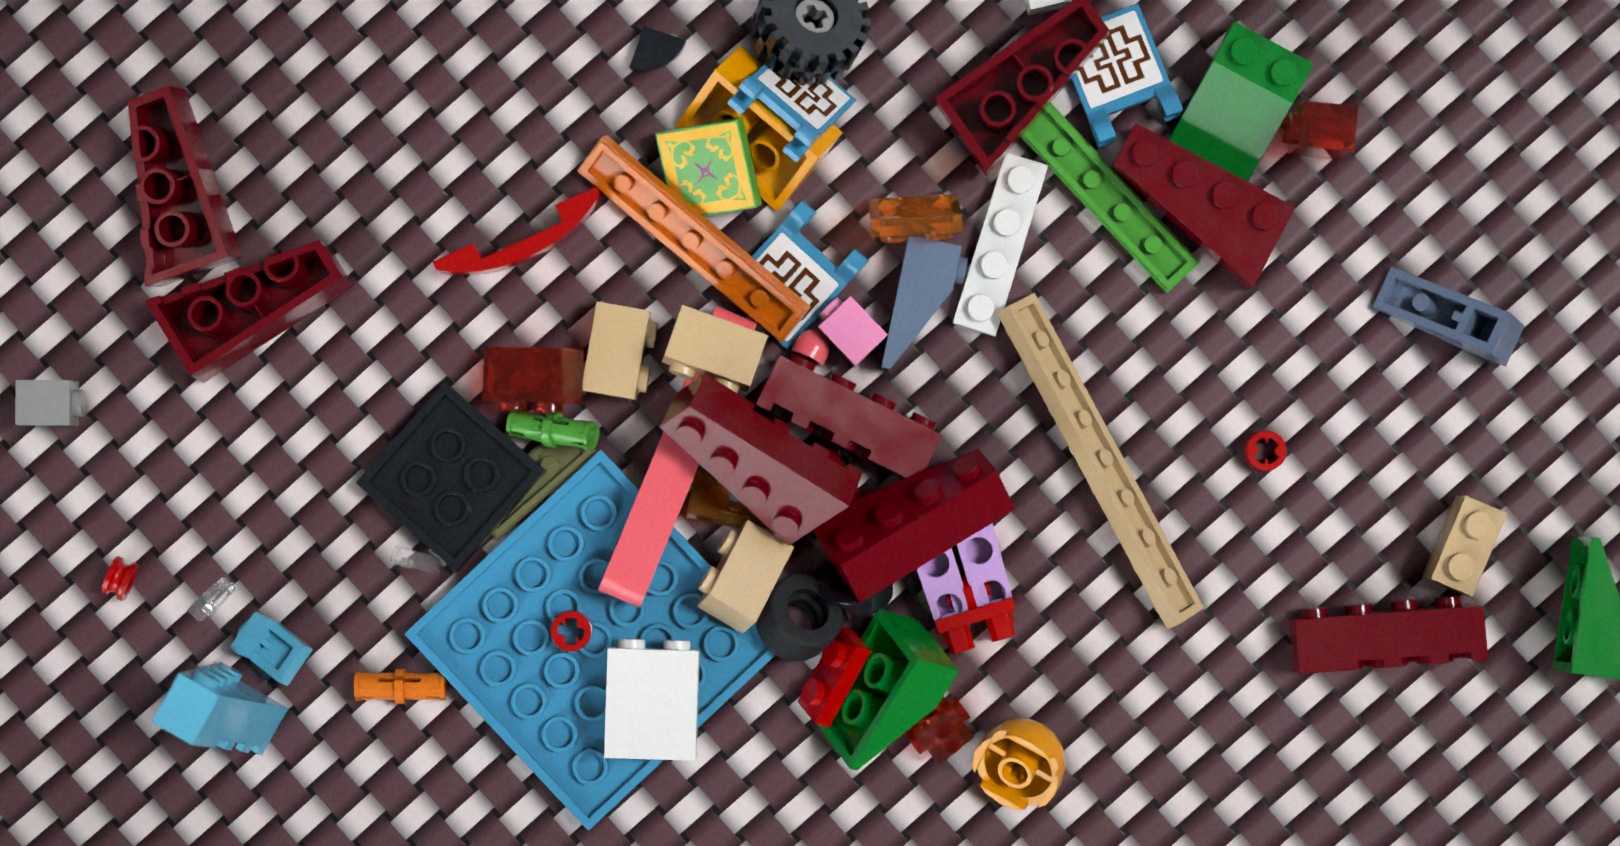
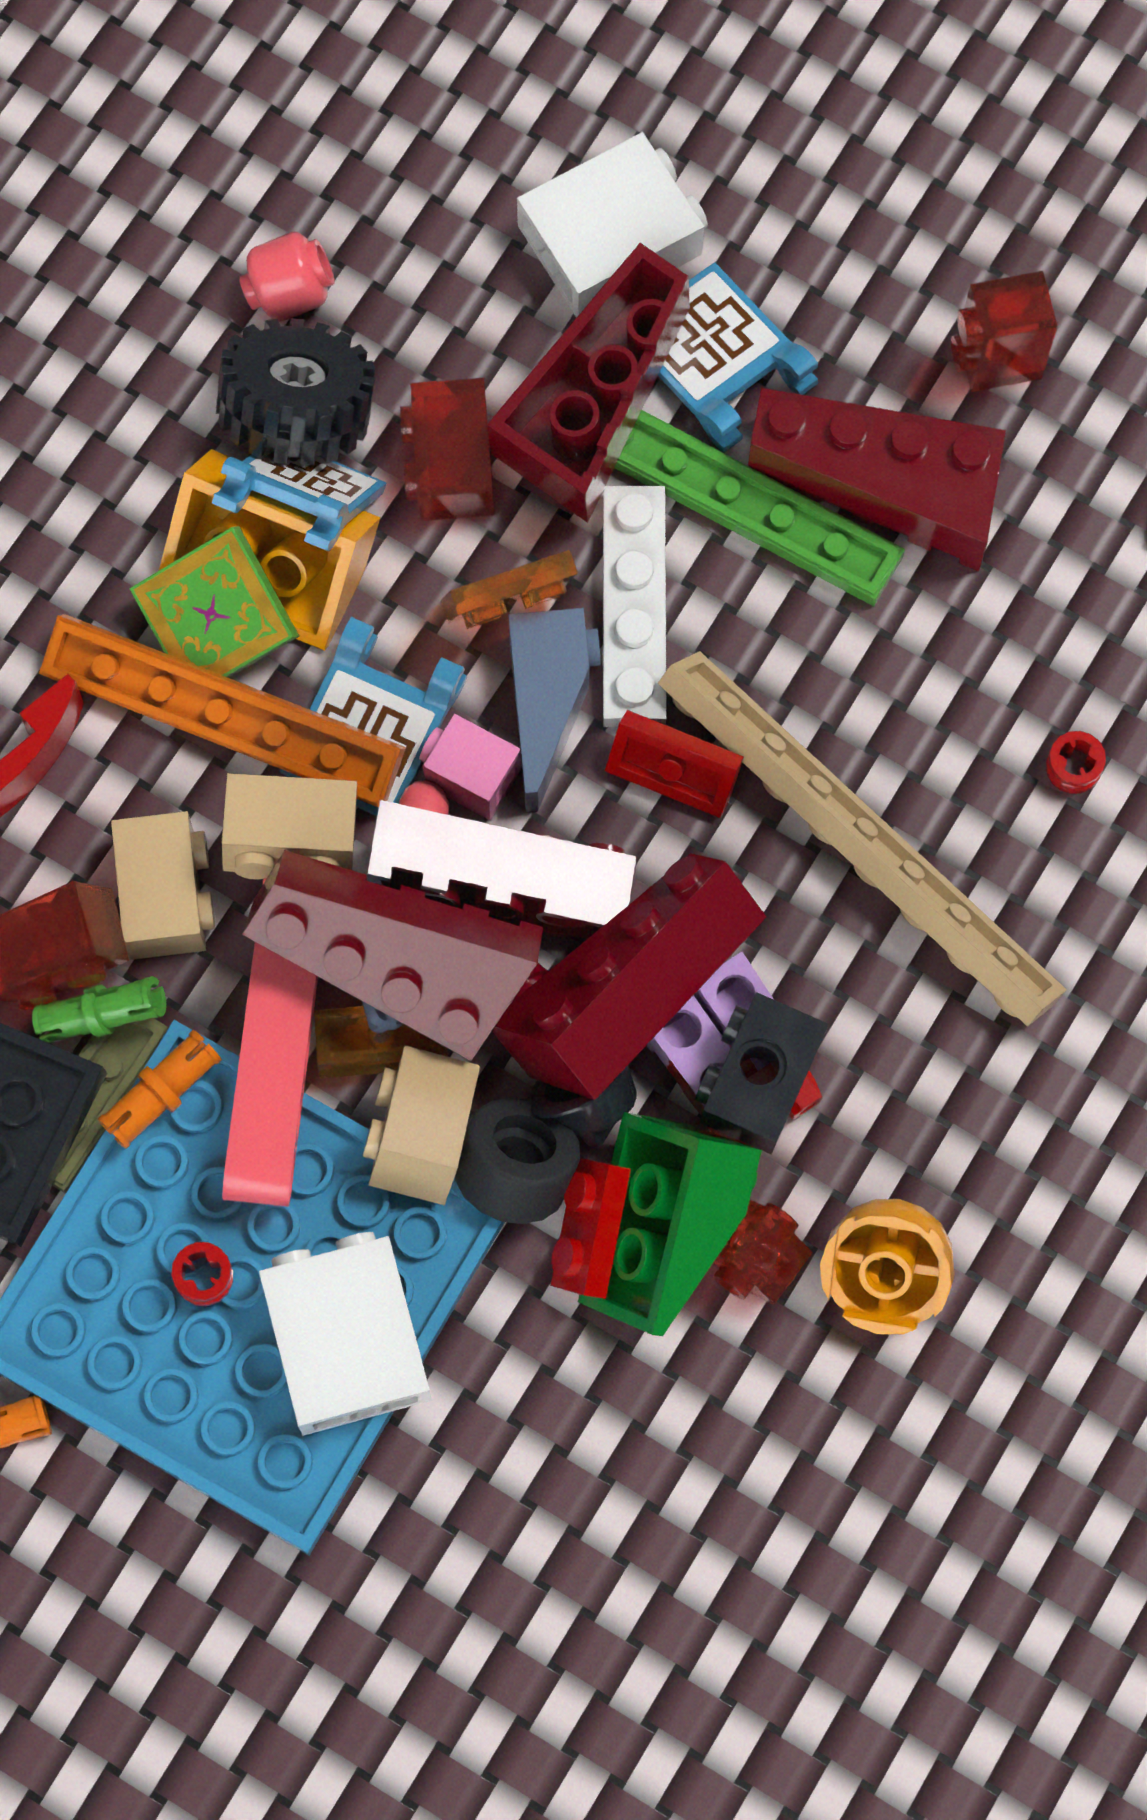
camera: 20 degrees left, 15 degrees down
black tile [629,26,687,72] -> none
green slope [1169,21,1314,182] -> none
none -> orange pin [97,1029,222,1149]
none -> clear red brick [400,378,495,521]
none -> red plate [605,710,744,818]
none -> black brick [694,992,829,1155]

